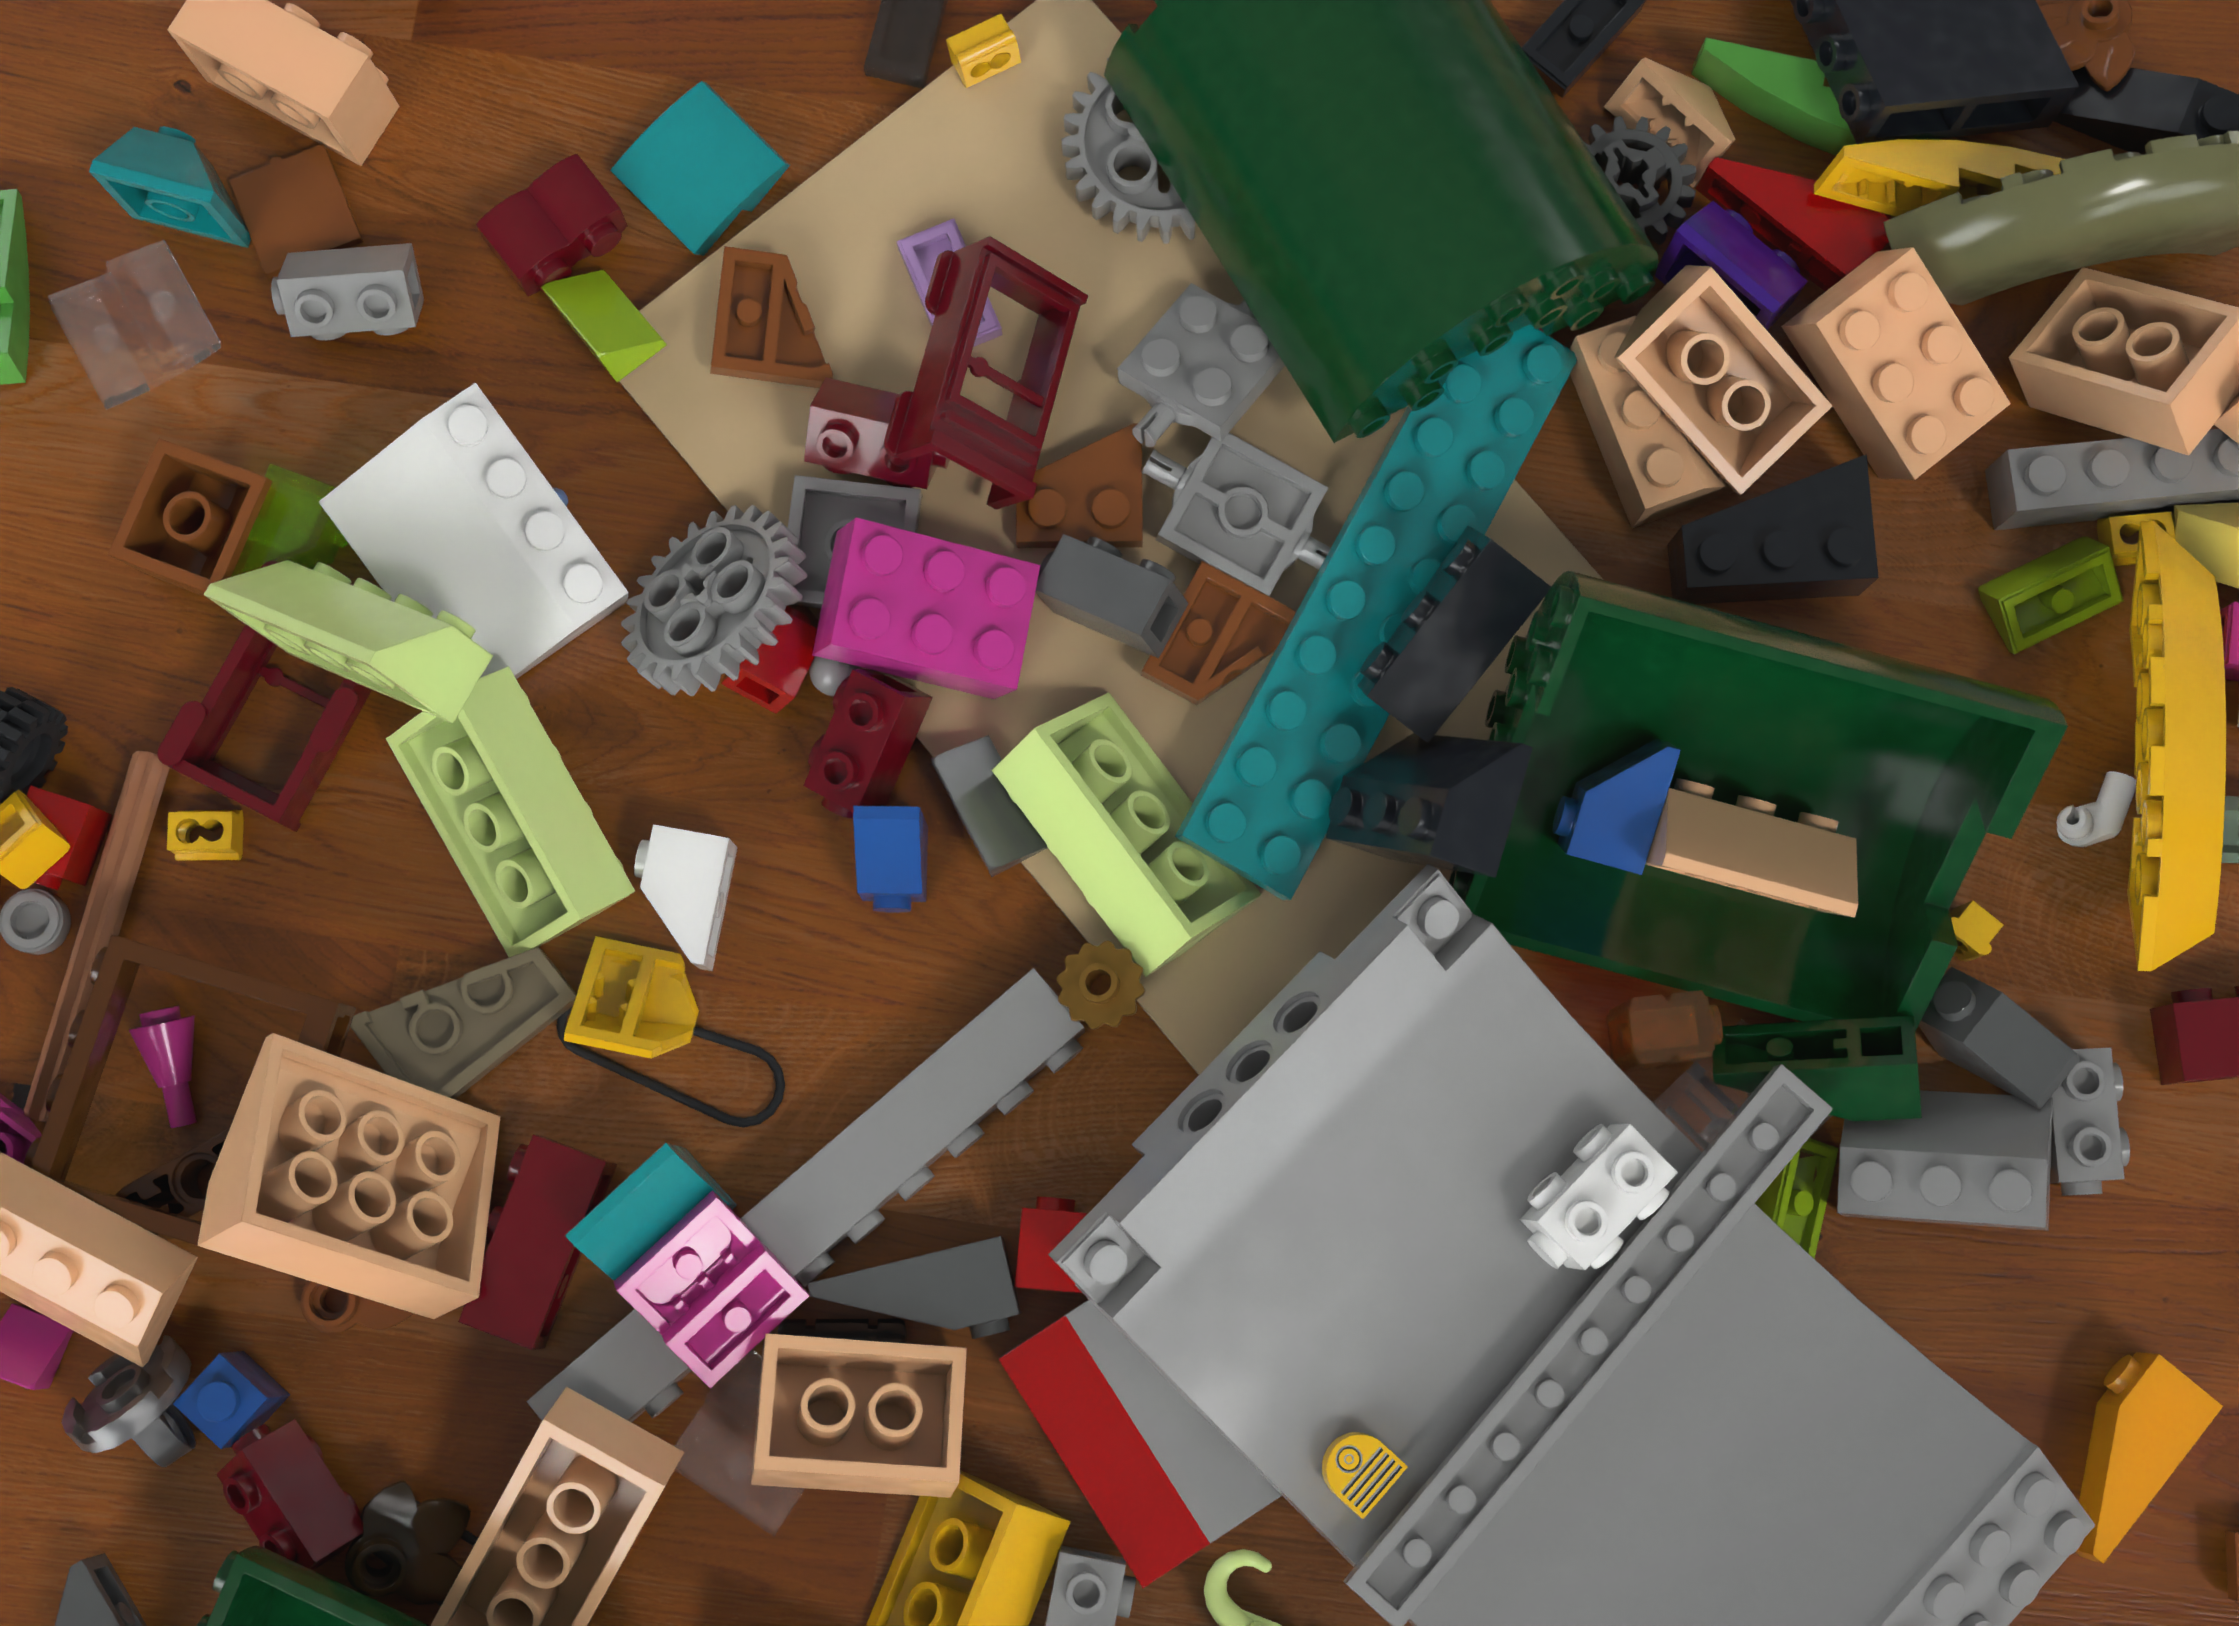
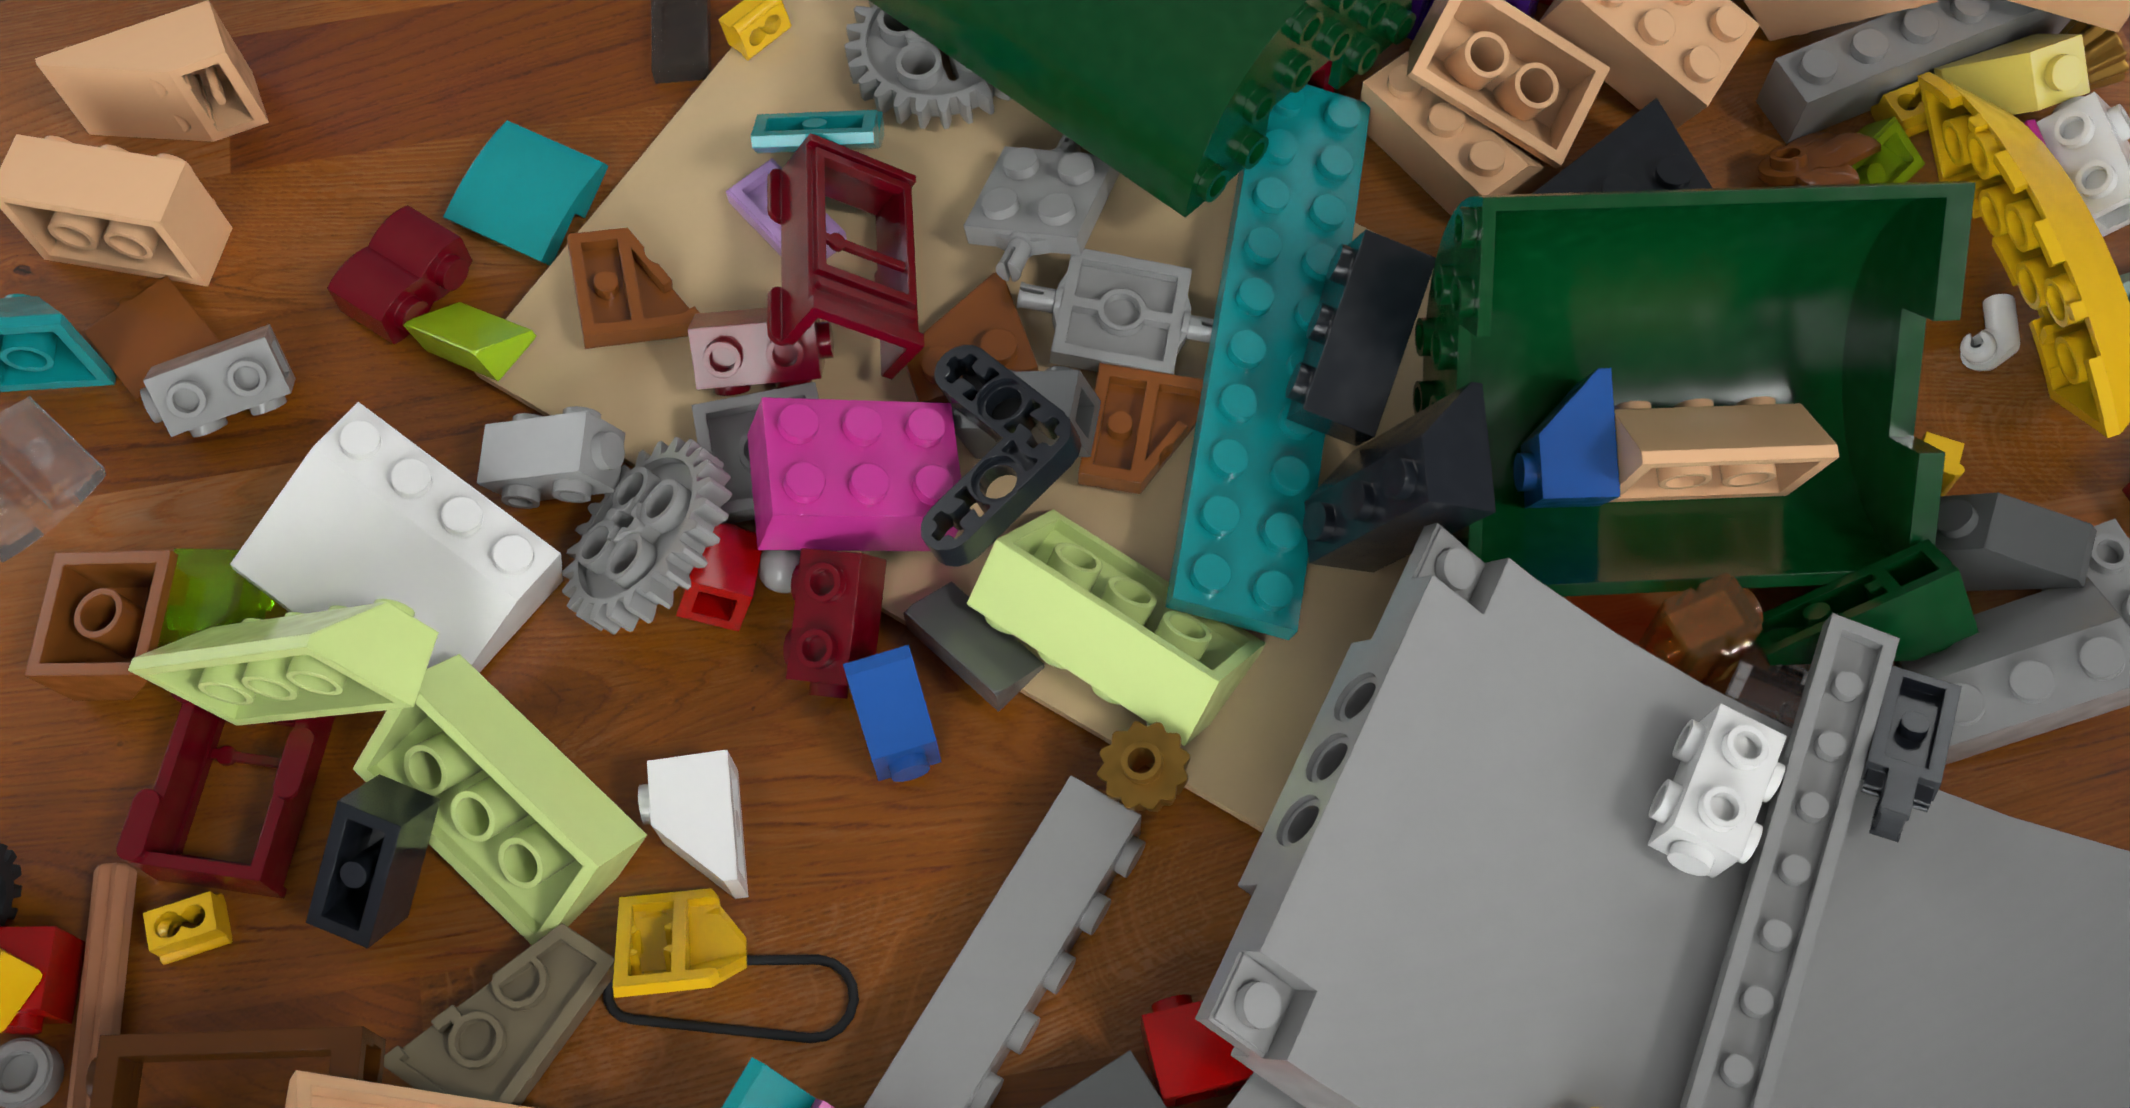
camera: 15 degrees left, 15 degrees down
none -> black brick [306,774,441,948]
none -> light grey brick [477,406,625,509]
none -> teal slope [751,110,884,153]
none -> black beam [920,345,1081,567]
none -> dark orange plate [1758,132,1881,187]
none -> black hinge [1861,666,1962,842]

